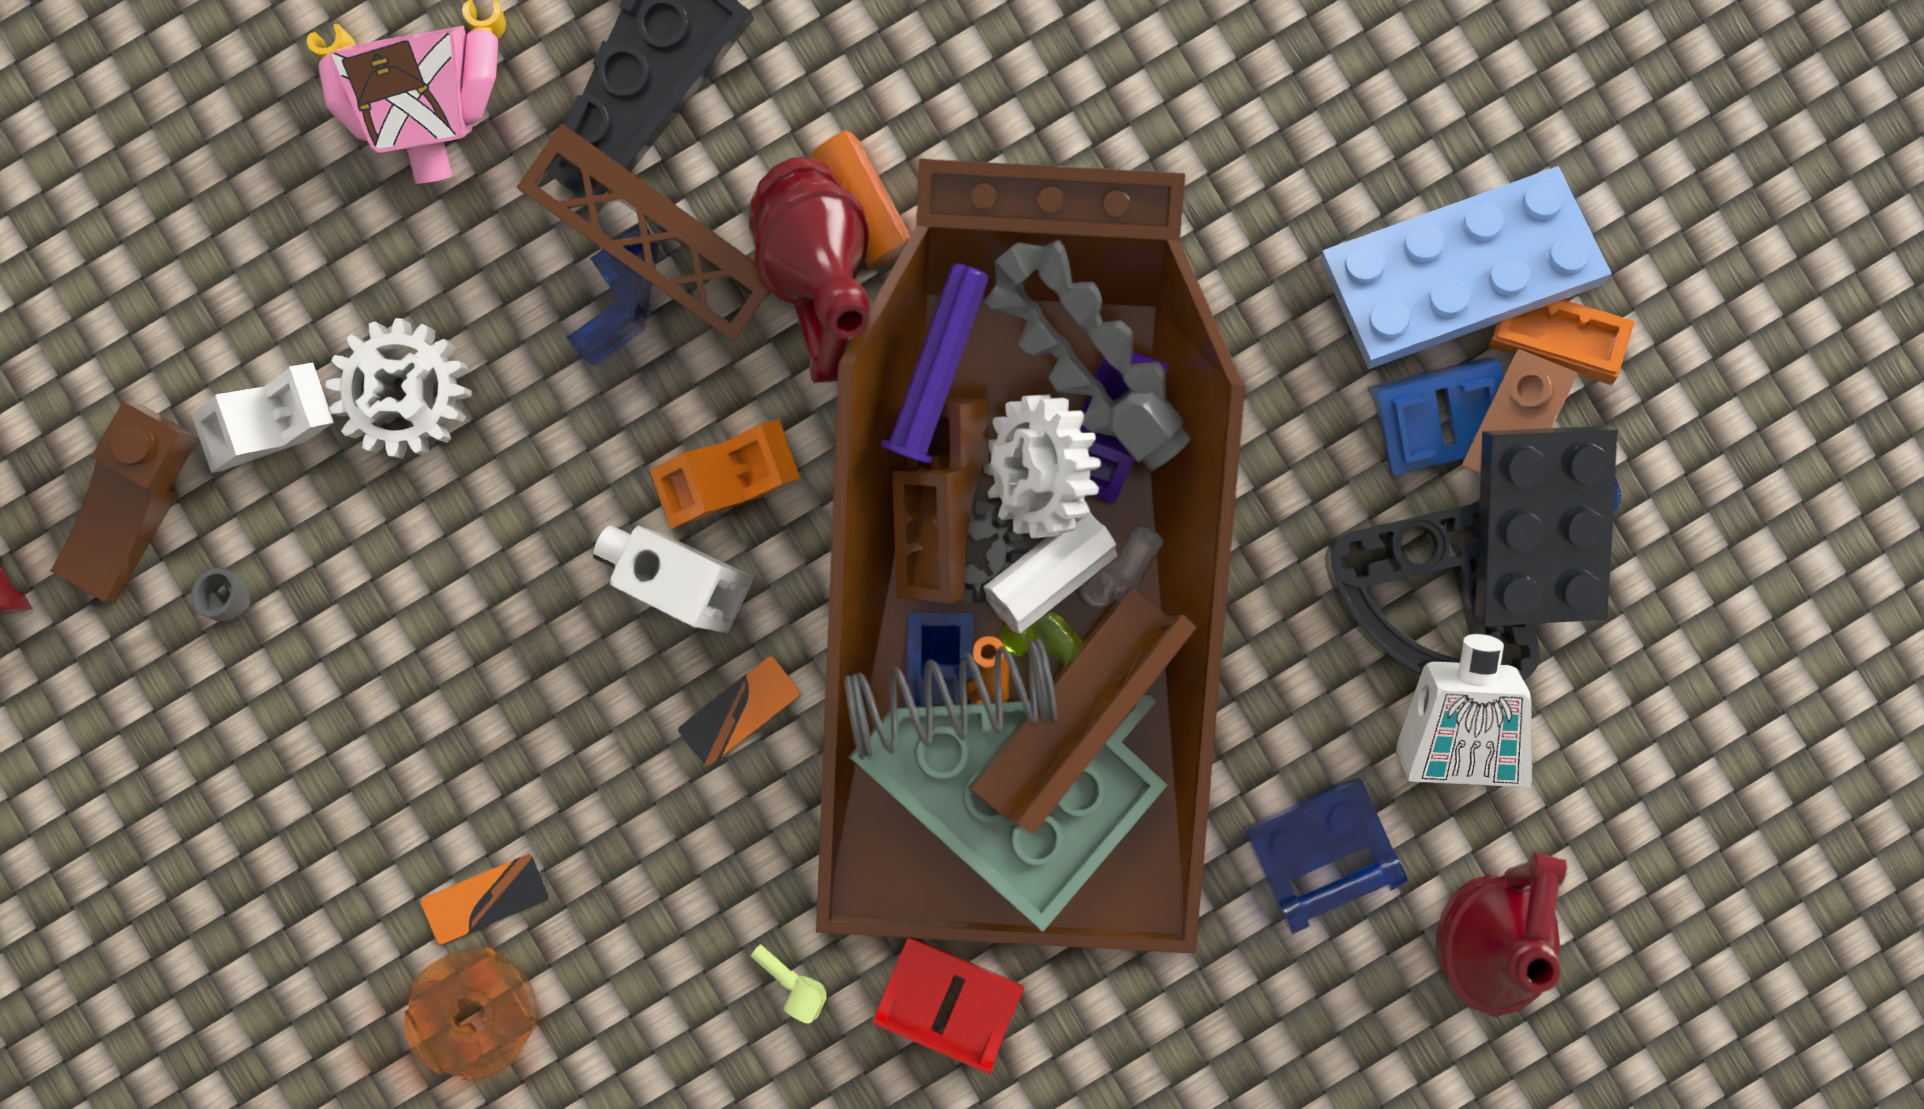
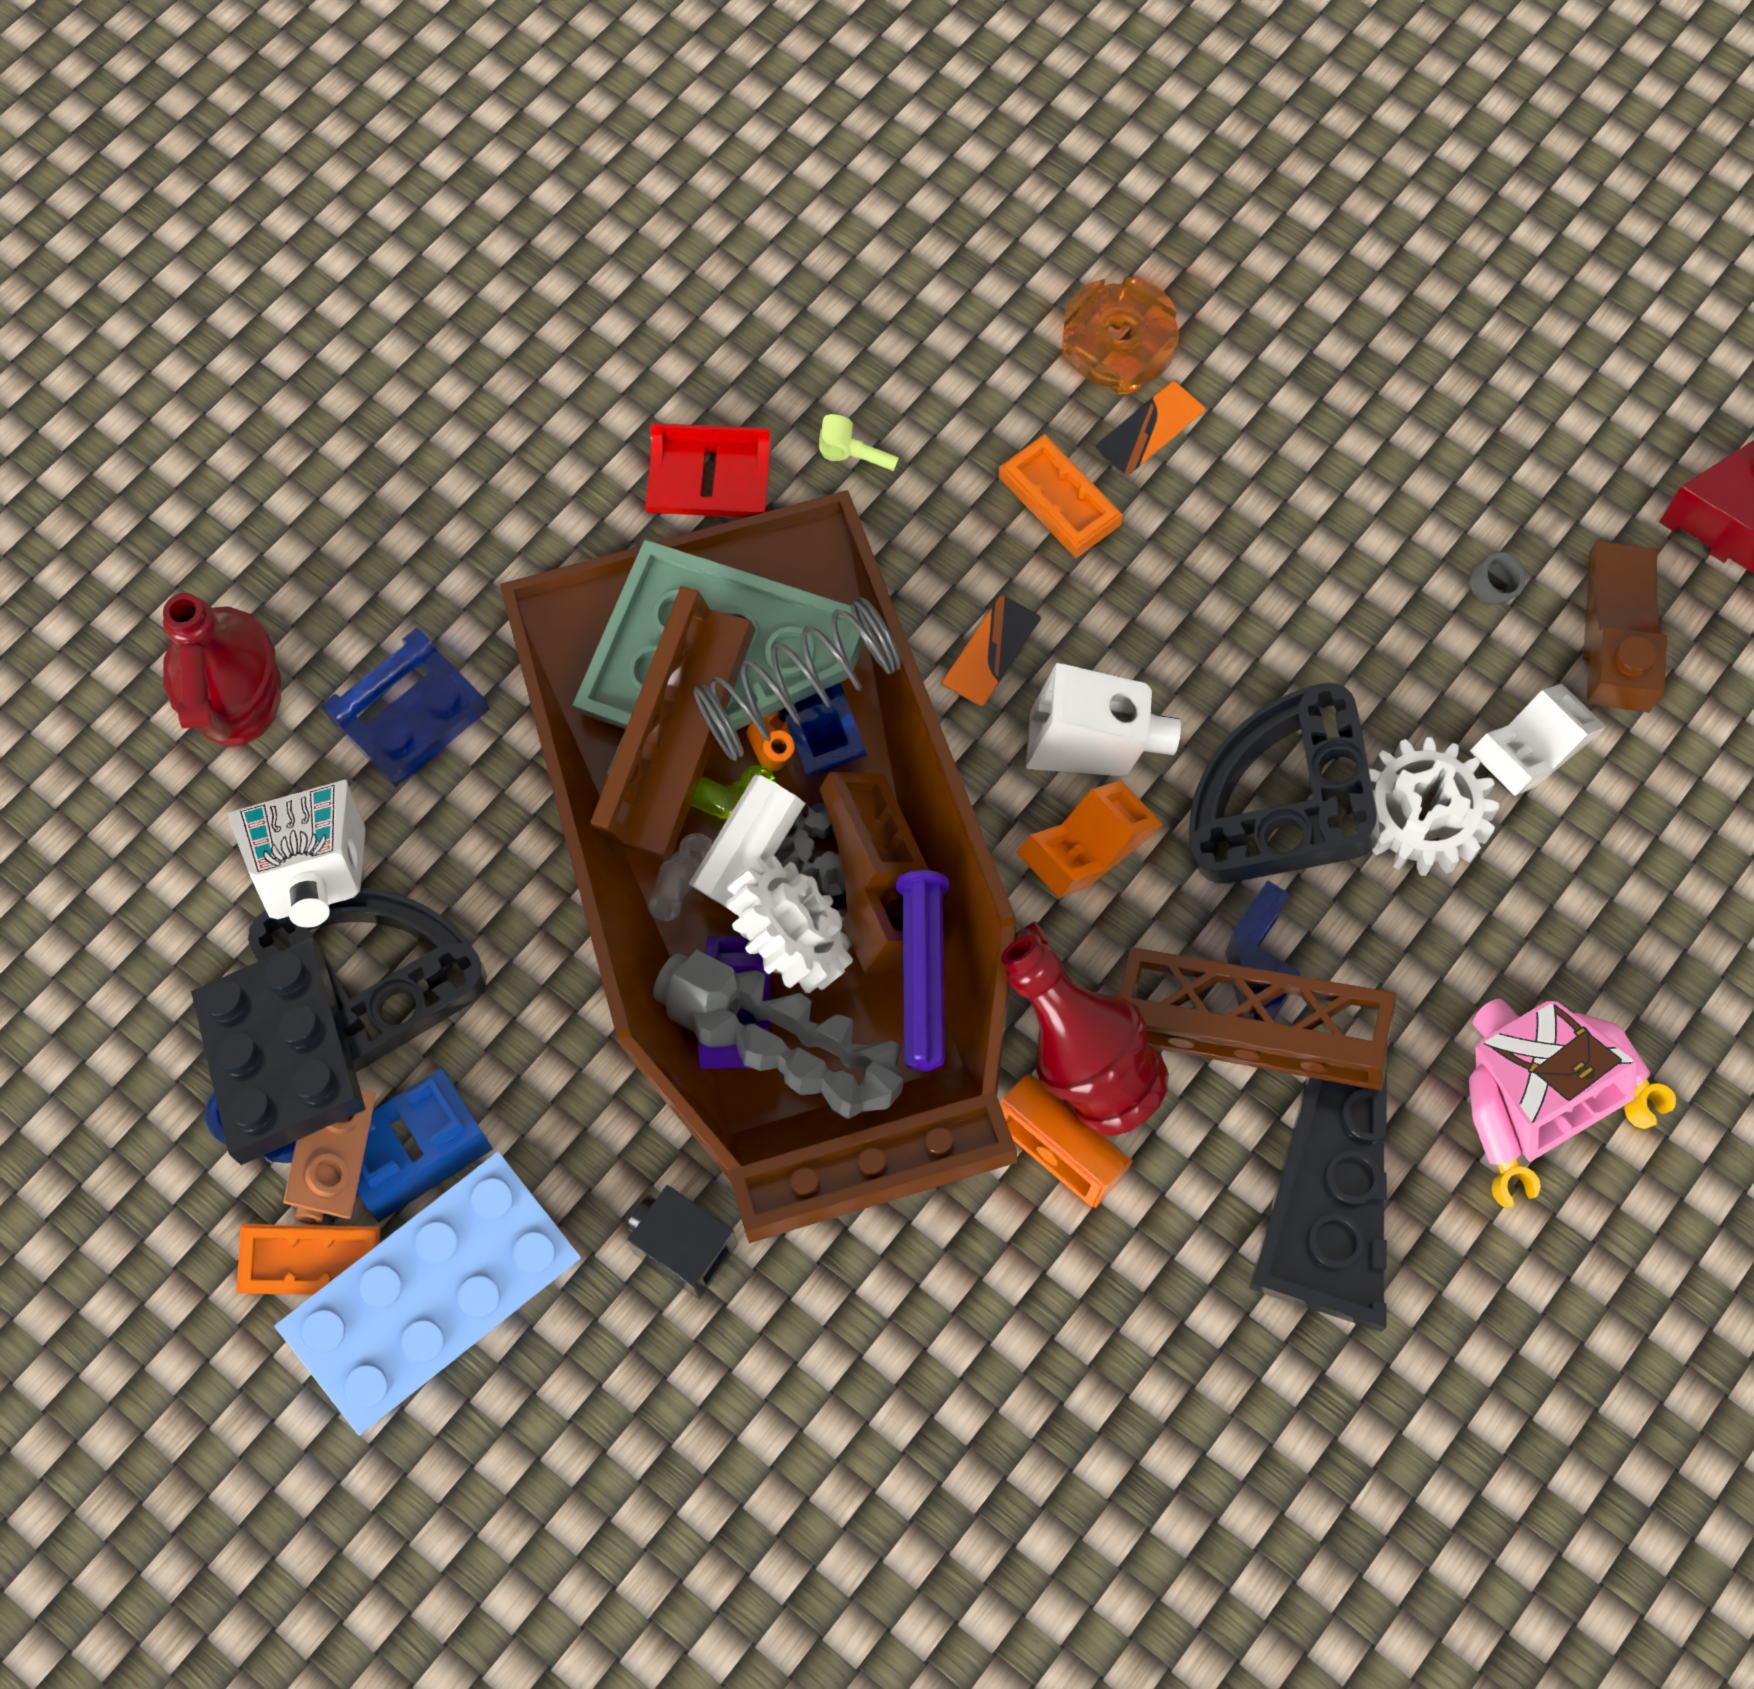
camera: 165 degrees right, 20 degrees down
none -> black brick [626,1185,738,1299]
none -> orange plate [998,434,1123,558]
none -> black beam [1189,683,1380,884]

